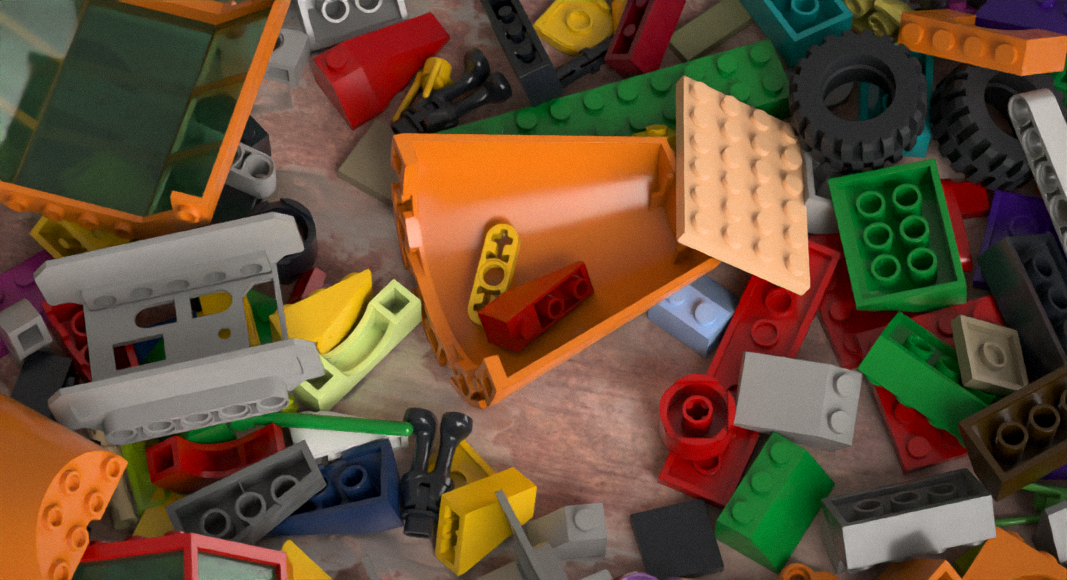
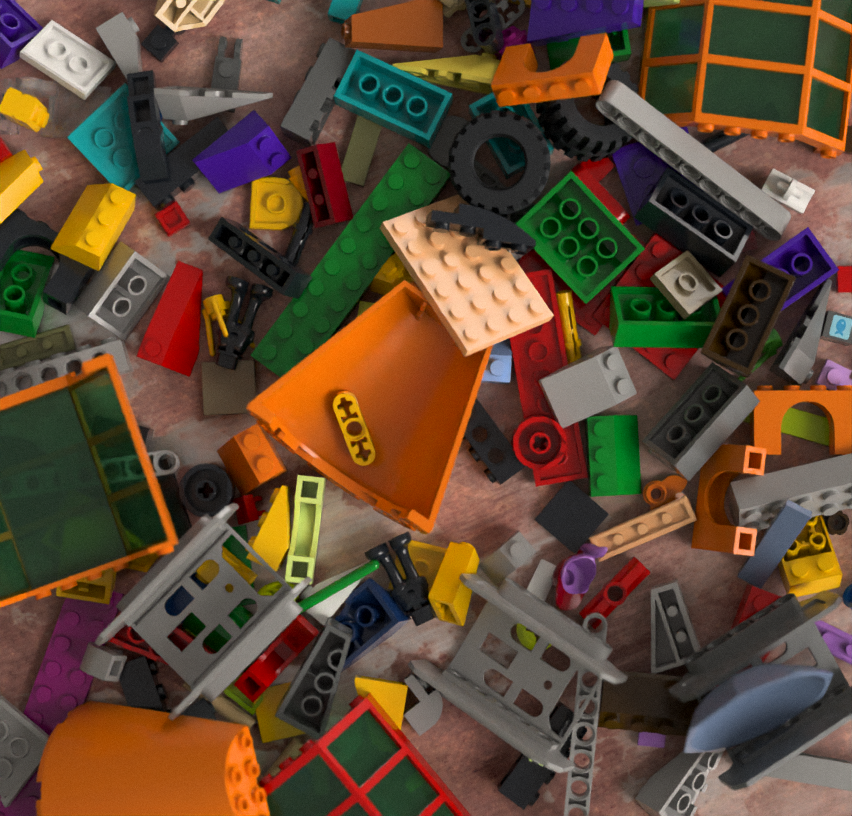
camera: 30 degrees left, 25 degrees up
red slope [477,261,594,352] -> none
none -> orange slope [217,423,288,496]
none -> black slope [426,203,536,255]
none -> black brick [462,398,526,485]
none -> yellow pin [556,290,582,364]

